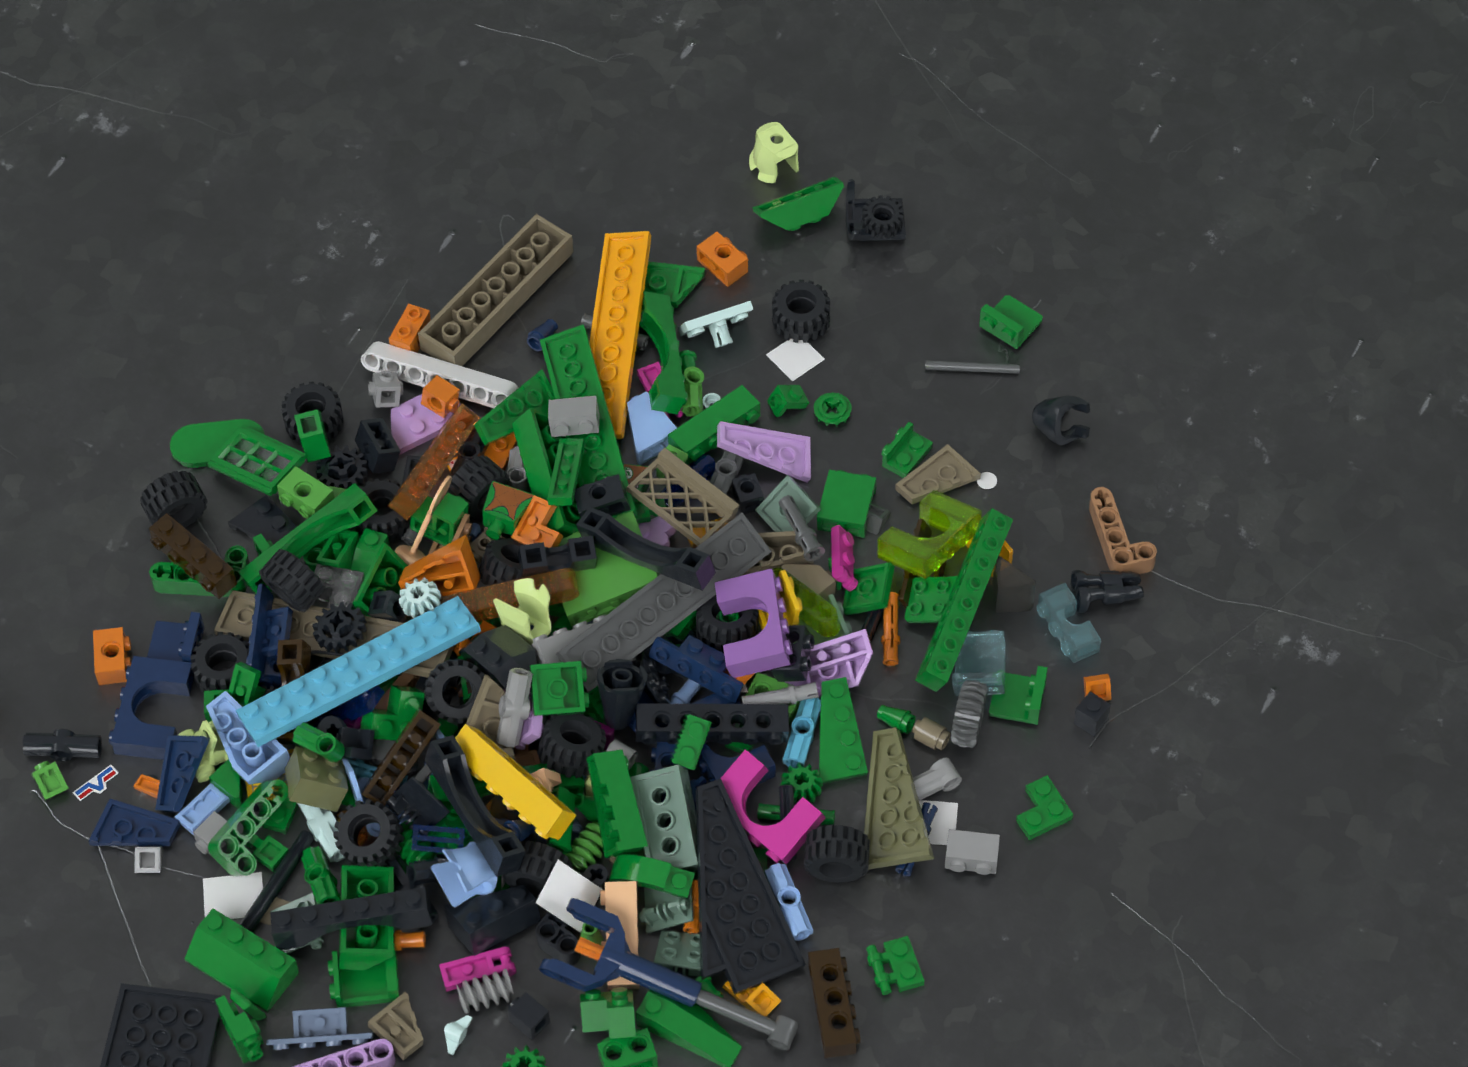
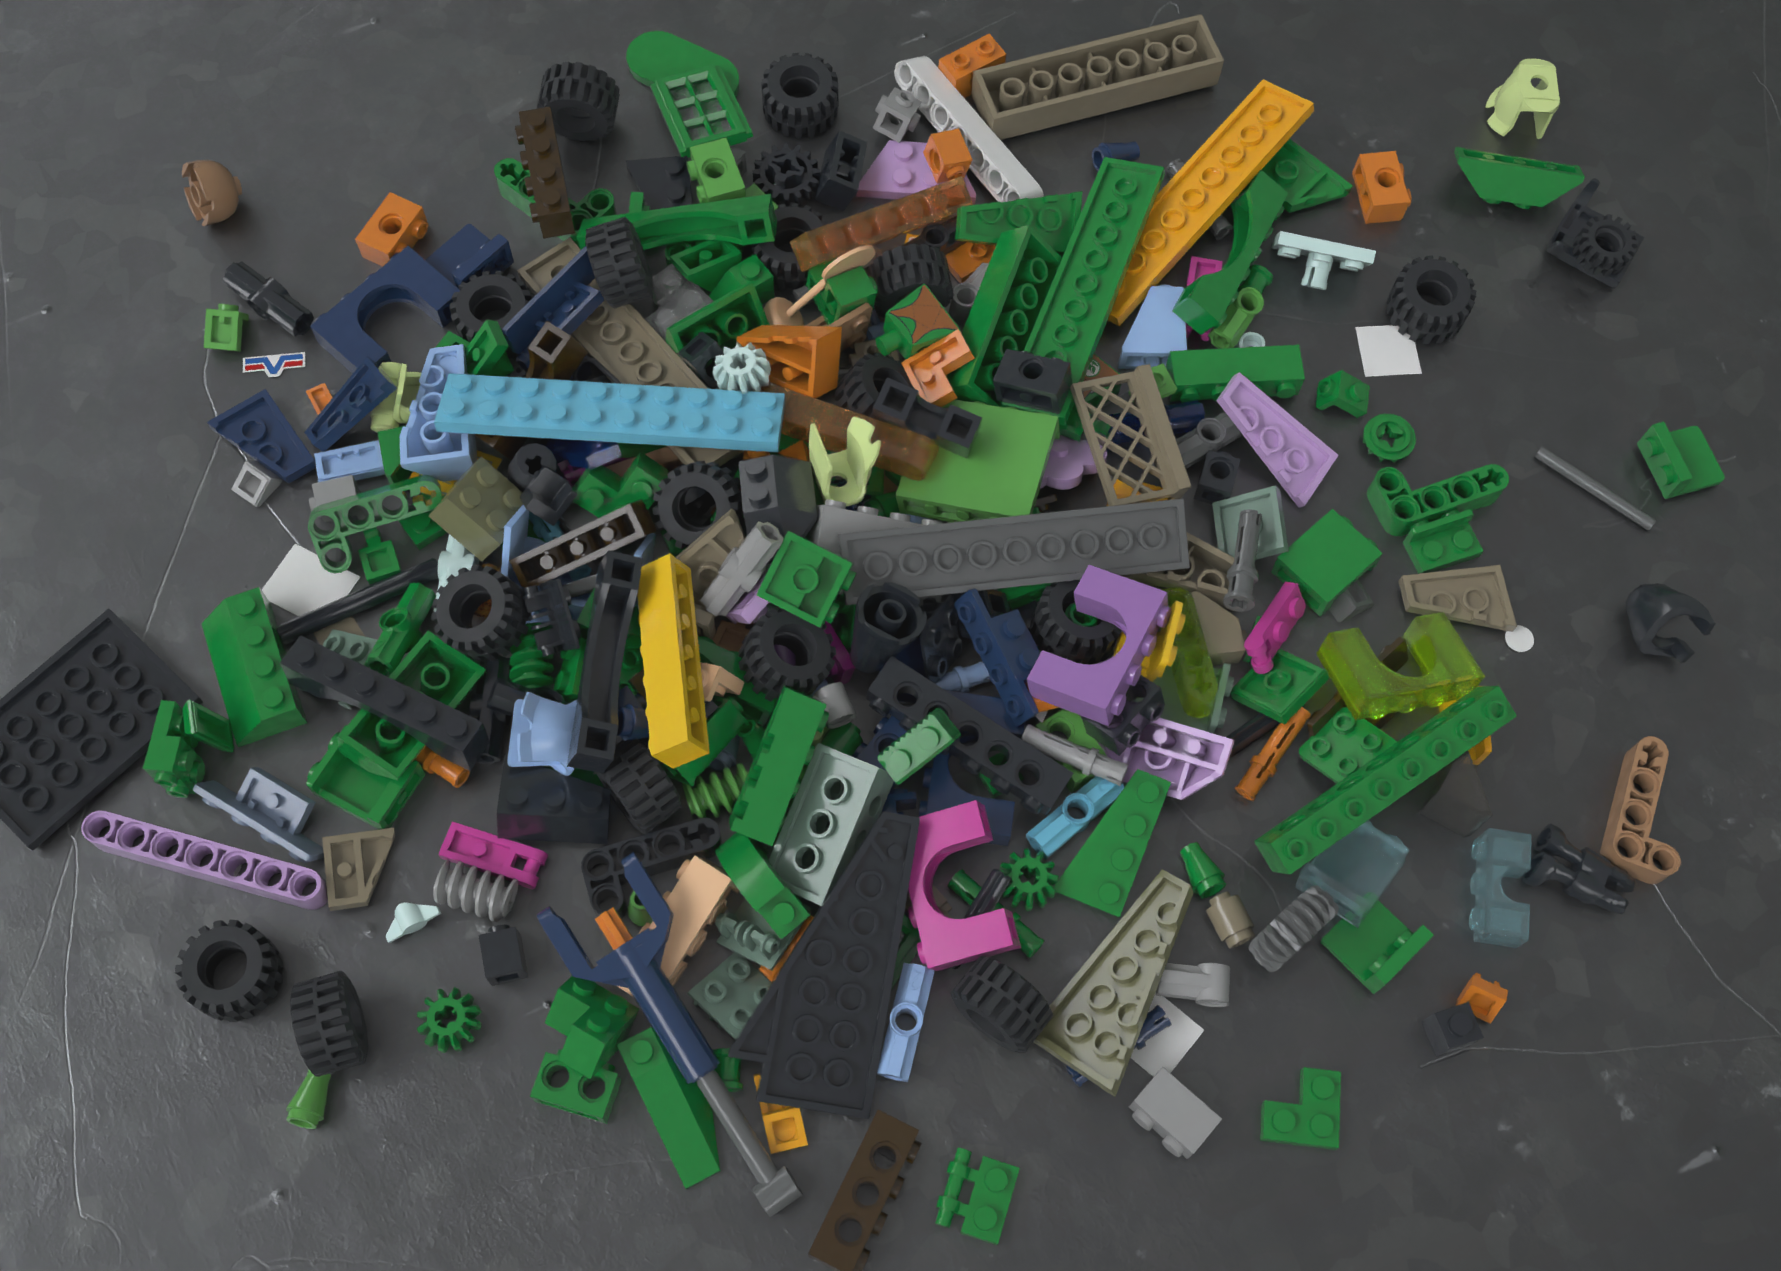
camera: 30 degrees right, 10 degrees up
green piece [293,722,345,762] -> none
green slope [294,409,331,463] -> none
black gear [312,602,367,654] -> none
clear blue tile [411,824,465,853] -> none
white sticker [536,860,603,932] -> none
green plate [547,439,584,506] -> none
light grey brick [548,396,600,437] -> none
black arch [576,507,716,591] -> none
none -> green beam [1367,464,1509,536]

